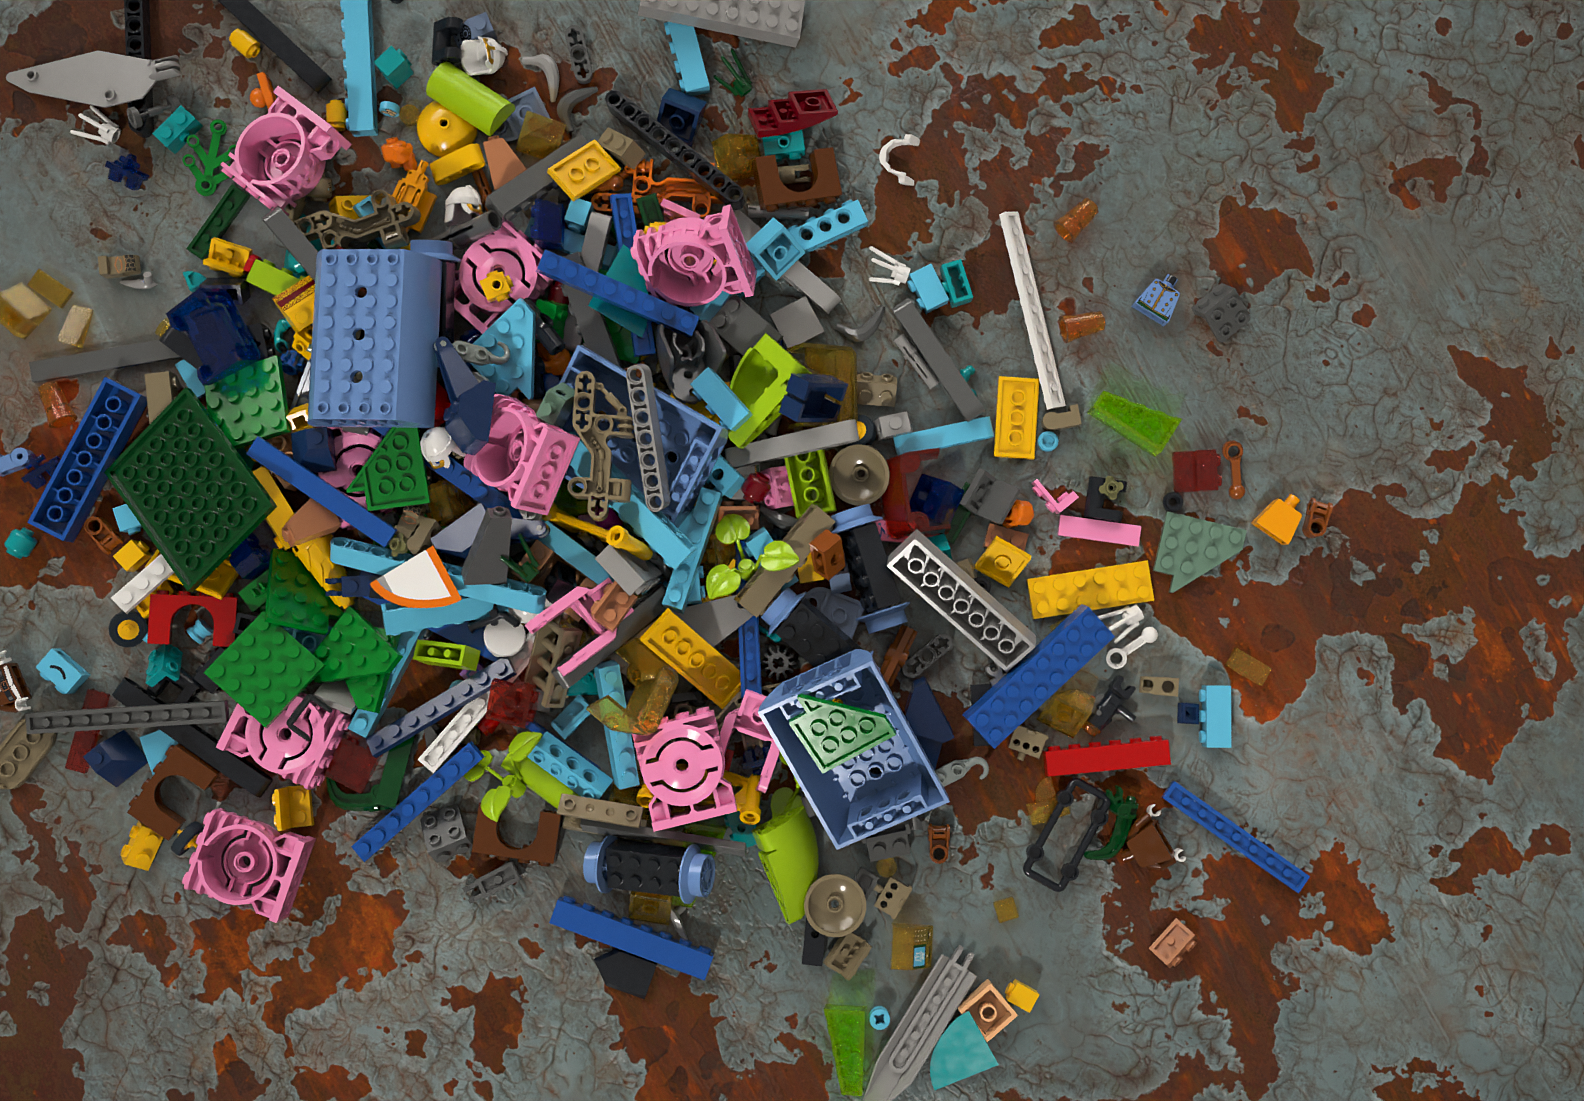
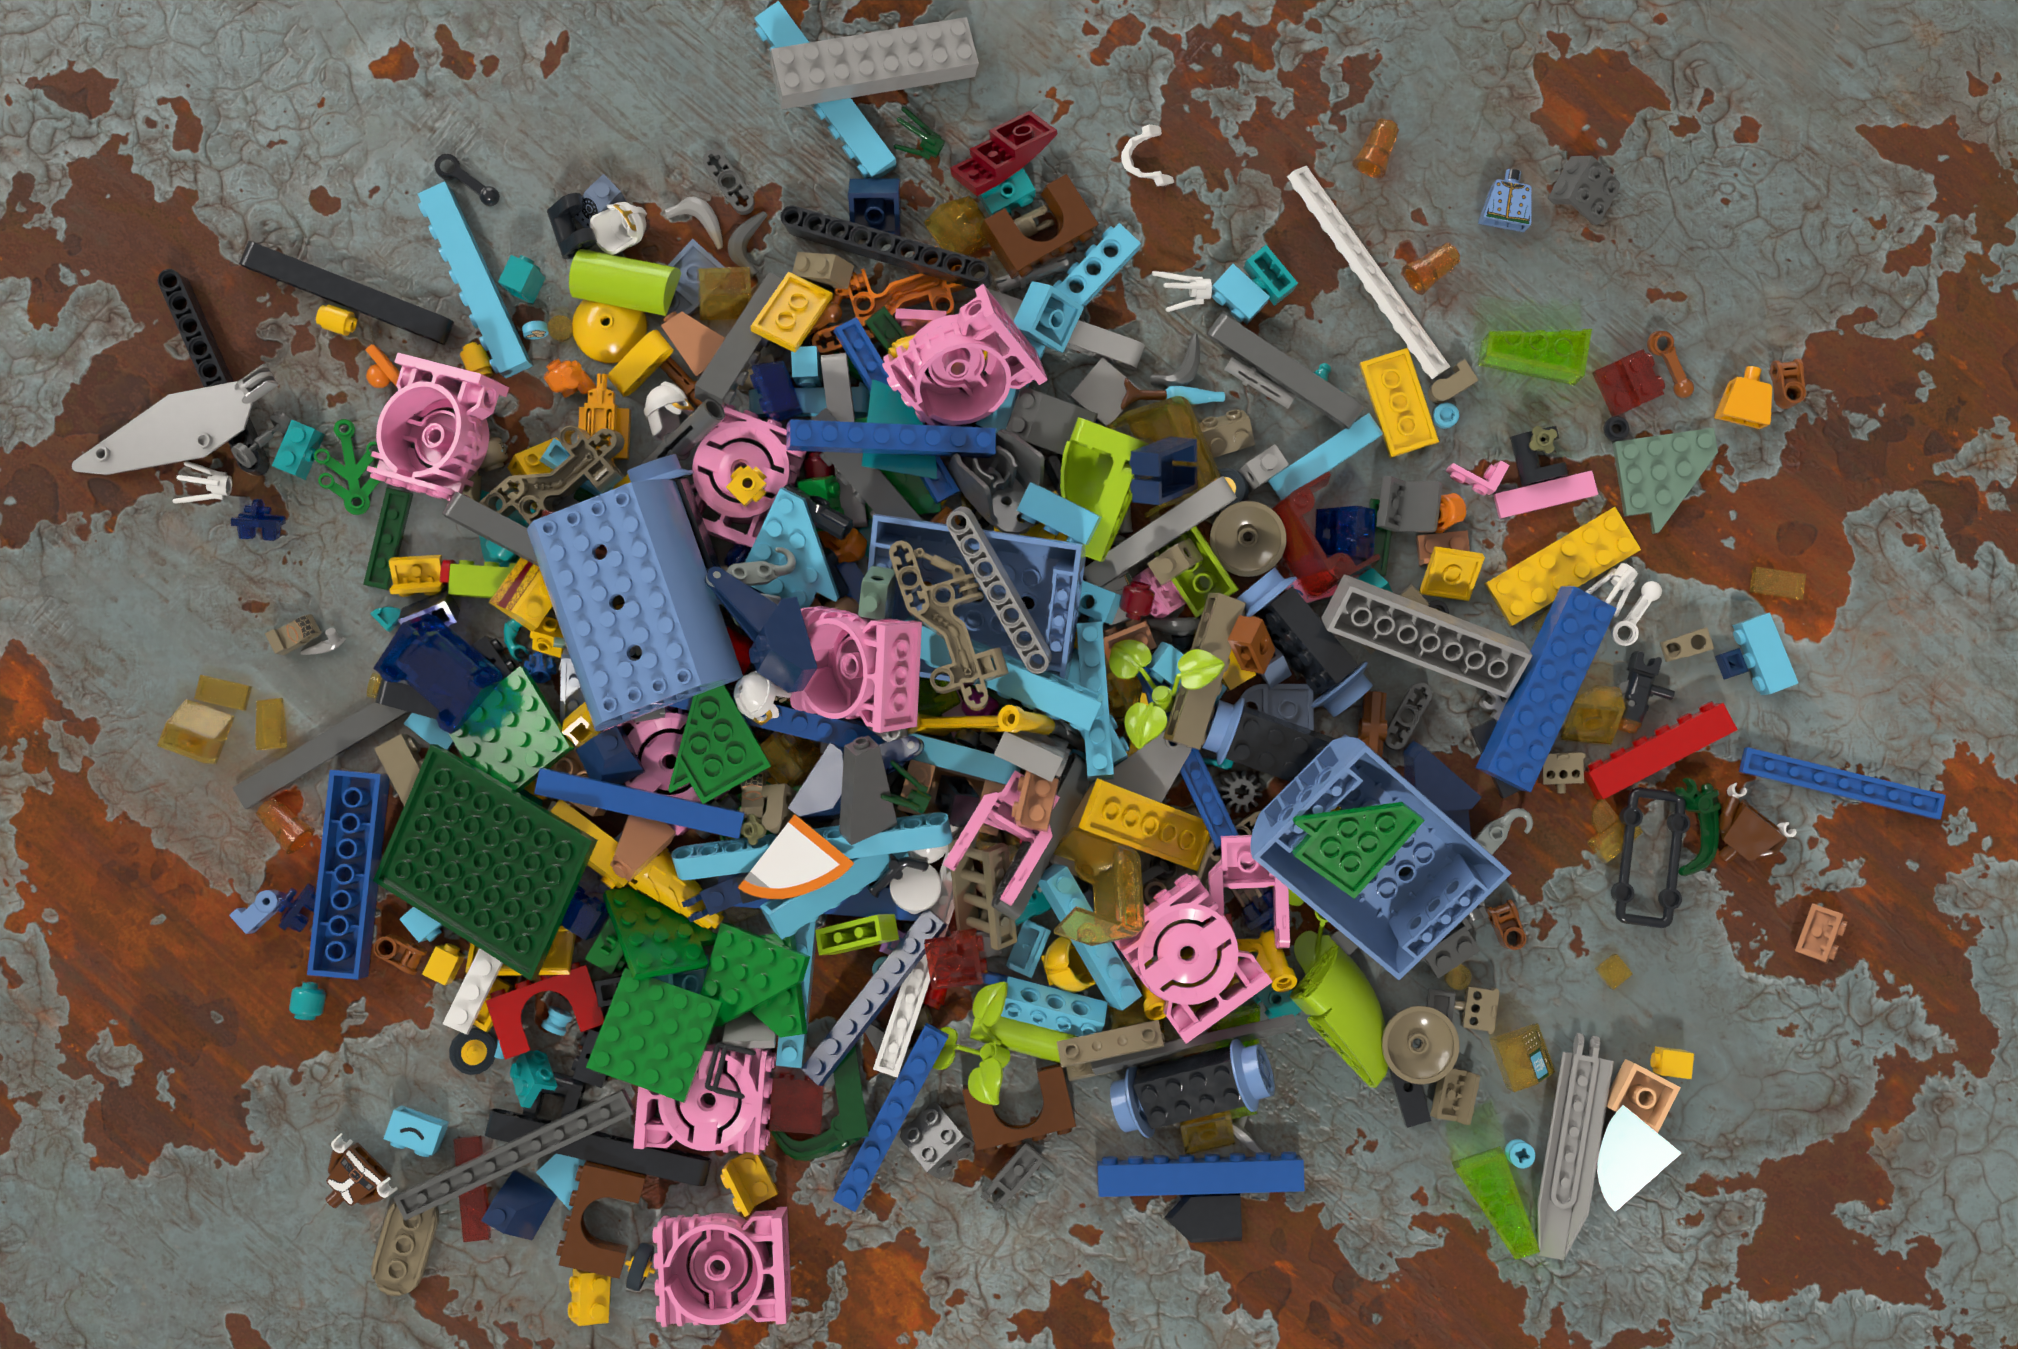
camera: 20 degrees left, 0 degrees up
none -> yellow piece [1041,935,1096,993]
none -> piece [1121,378,1225,410]
none -> dark tan torso [1148,538,1204,585]

